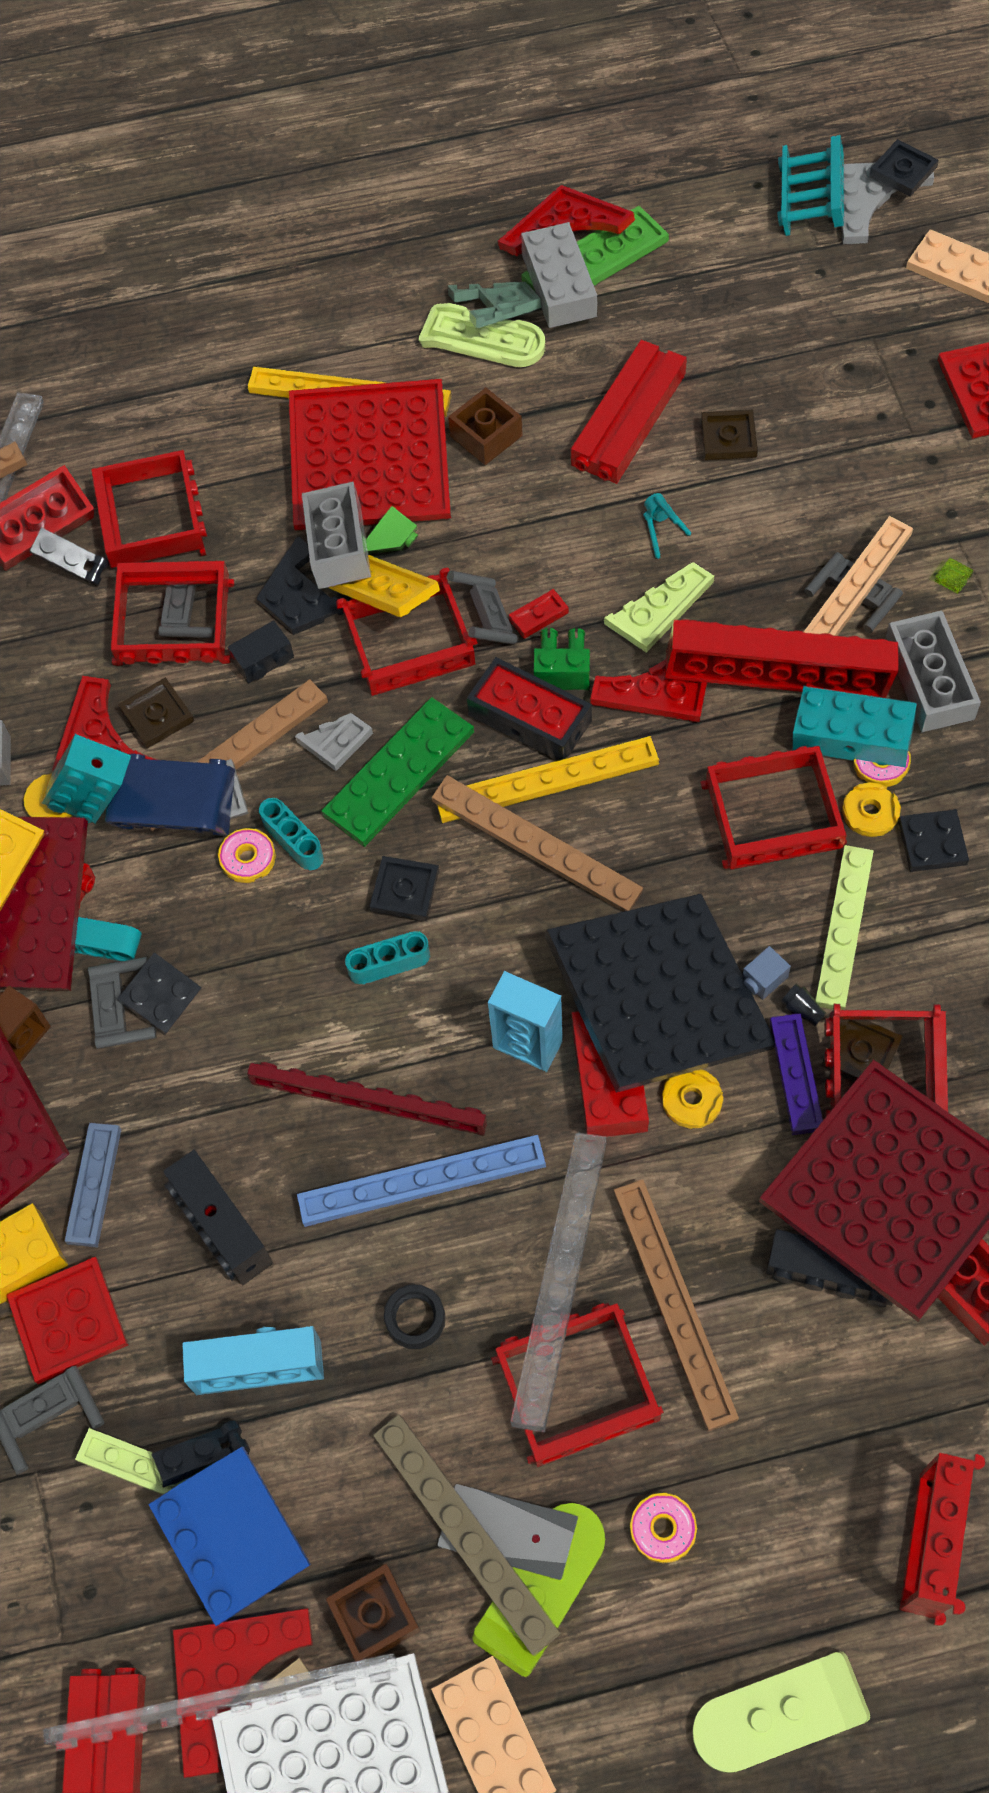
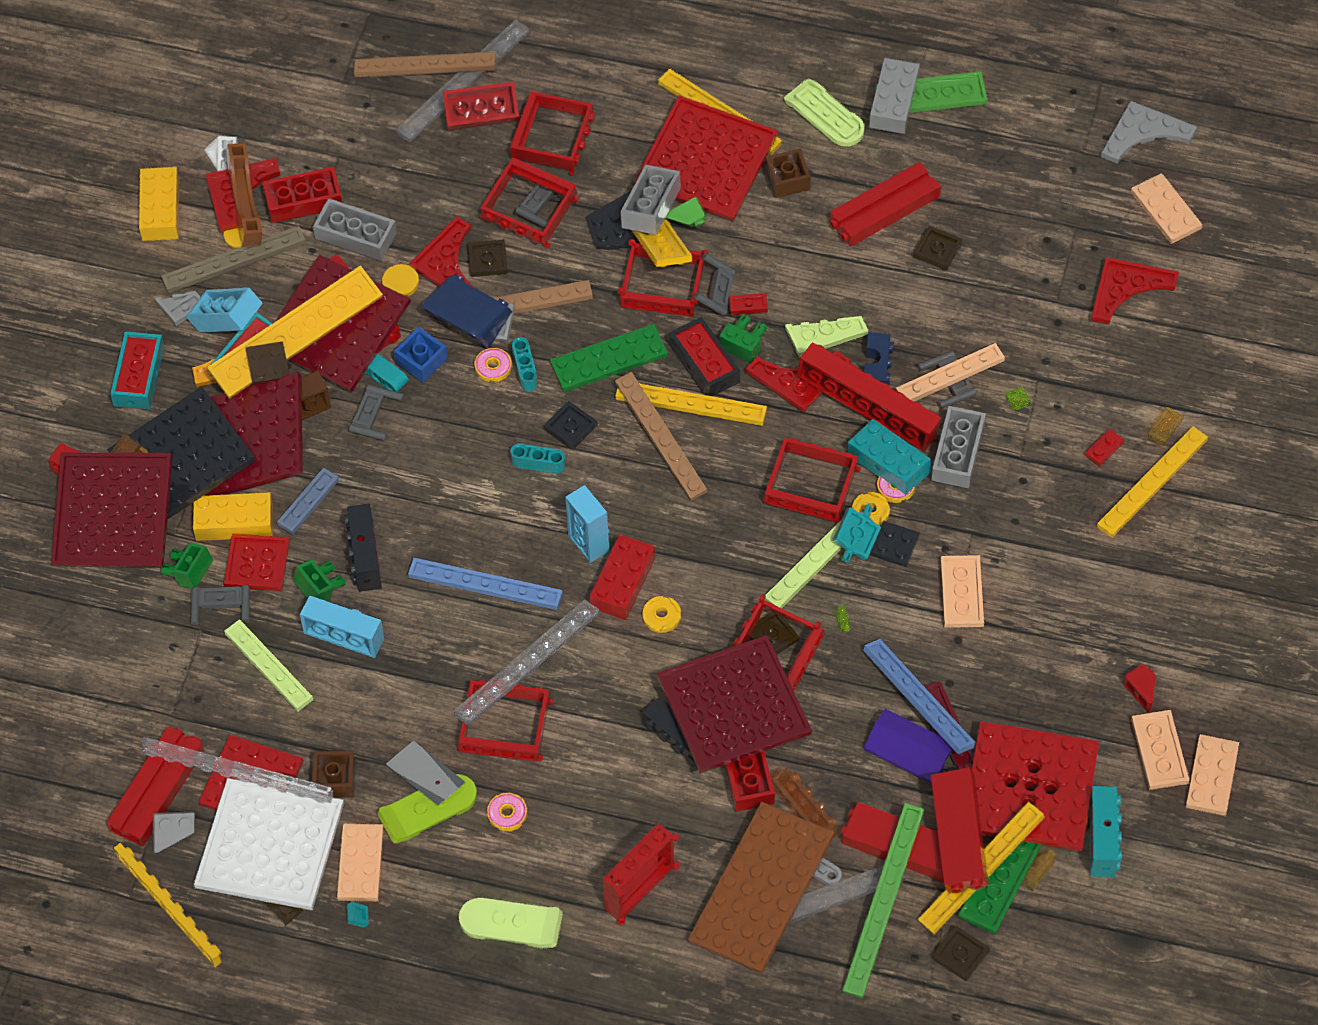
camera: 25 degrees right, 5 degrees down
plate [30,527,109,586] -> none
teal brick [42,734,131,823] -> none
black plate [117,952,202,1036] -> none
blue slope [148,1447,311,1626] -> none
black plate [151,1421,250,1488] -> none
black brick [227,620,294,684] -> none
dark red plate [247,1062,487,1136] -> none
light grey wing [295,713,373,771] -> none
dark tan plate [373,1414,561,1656] -> none
black tyre [384,1284,445,1349] -> none
sand green wing [448,282,541,328] -> none
red plate [498,185,635,256] -> none
black plate [544,894,775,1093] -> none
medium nougat plate [614,1179,739,1432] -> none
teal plant [643,493,691,559] -> none
sand blue brick [743,946,791,1000] -> none
dark purple plate [770,1013,823,1135] -> none
teal fence [777,135,844,236] -> none
black cone [781,983,826,1026] -> none
black plate [869,139,939,197] -> none
none -> green brick [293,559,346,601]
none -> blue slope [394,327,448,383]
none -> teal plate [833,504,881,563]
none -> clear neon green tile [837,605,850,632]
none -> dark blue arch [864,332,894,384]

